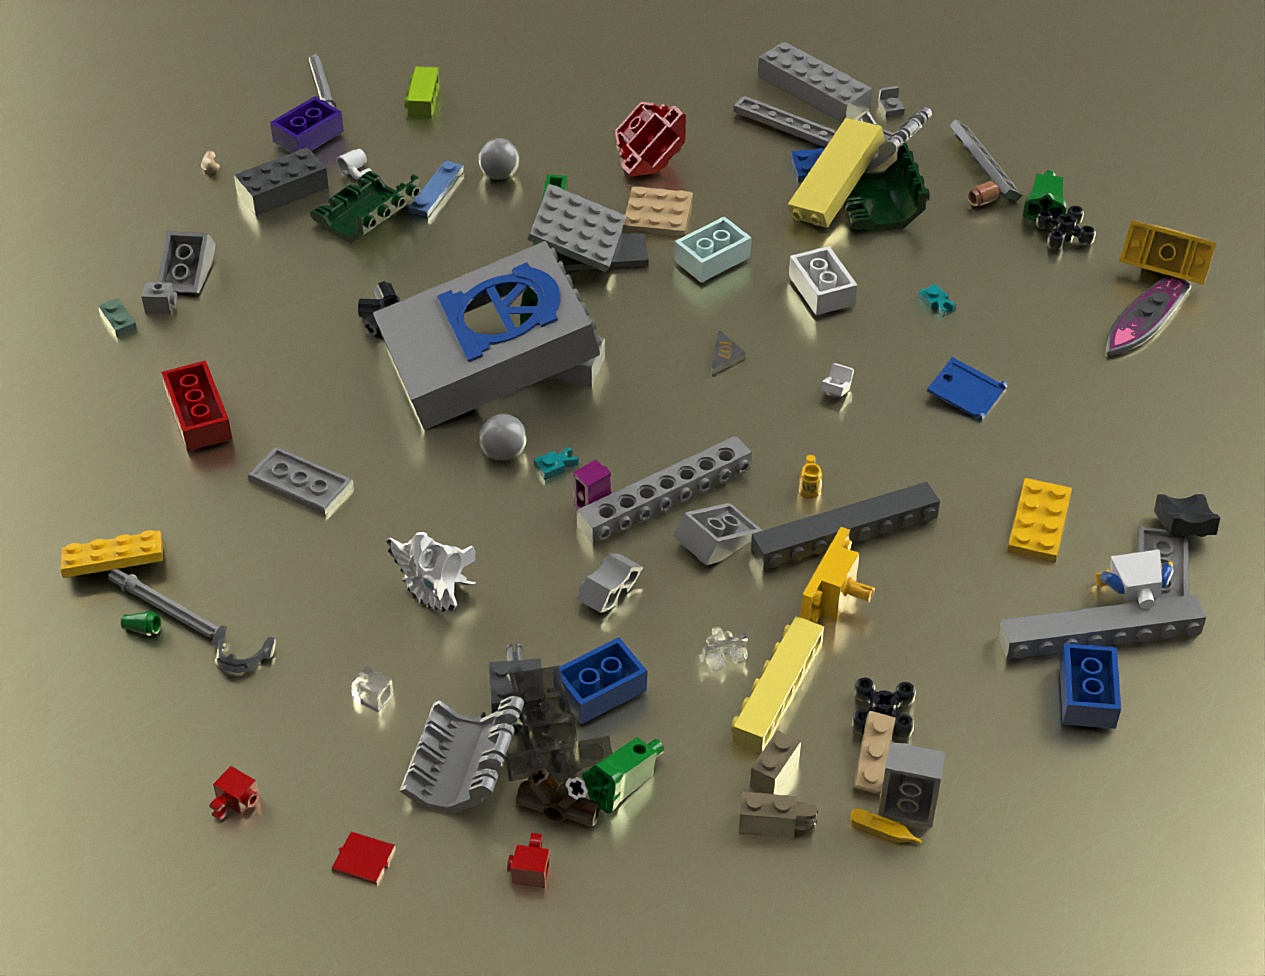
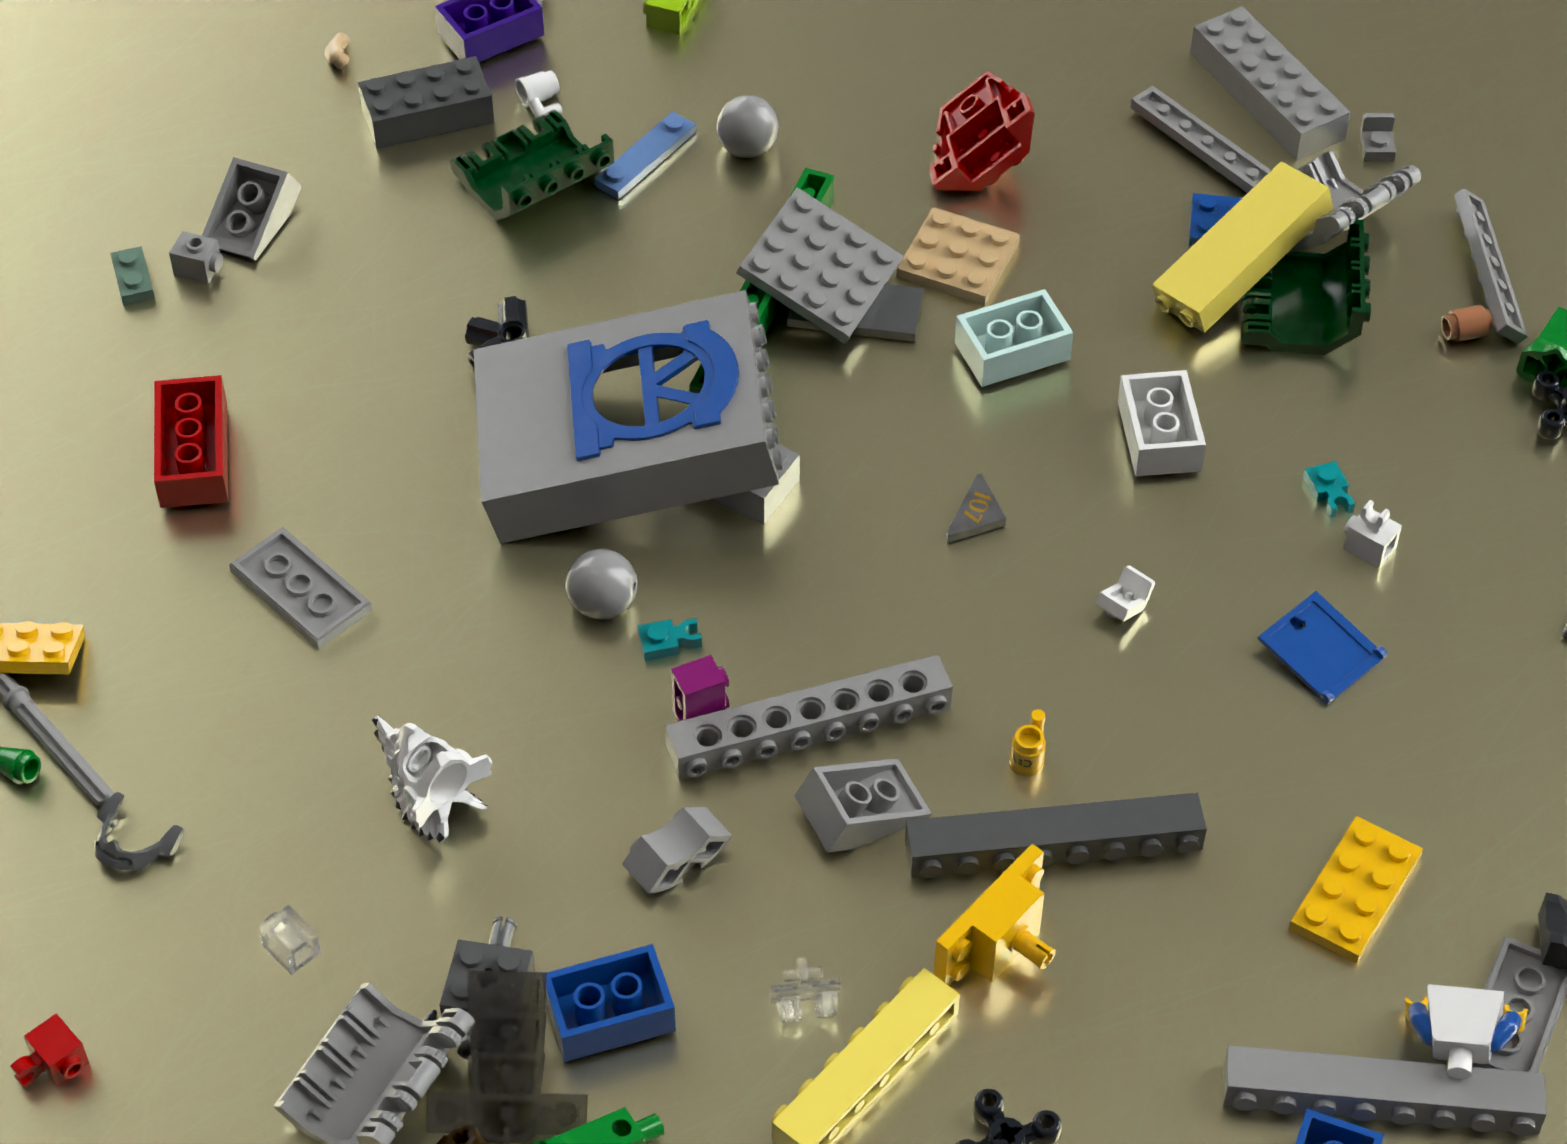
camera: 15 degrees right, 5 degrees up
none -> white brick [1344,500,1402,568]

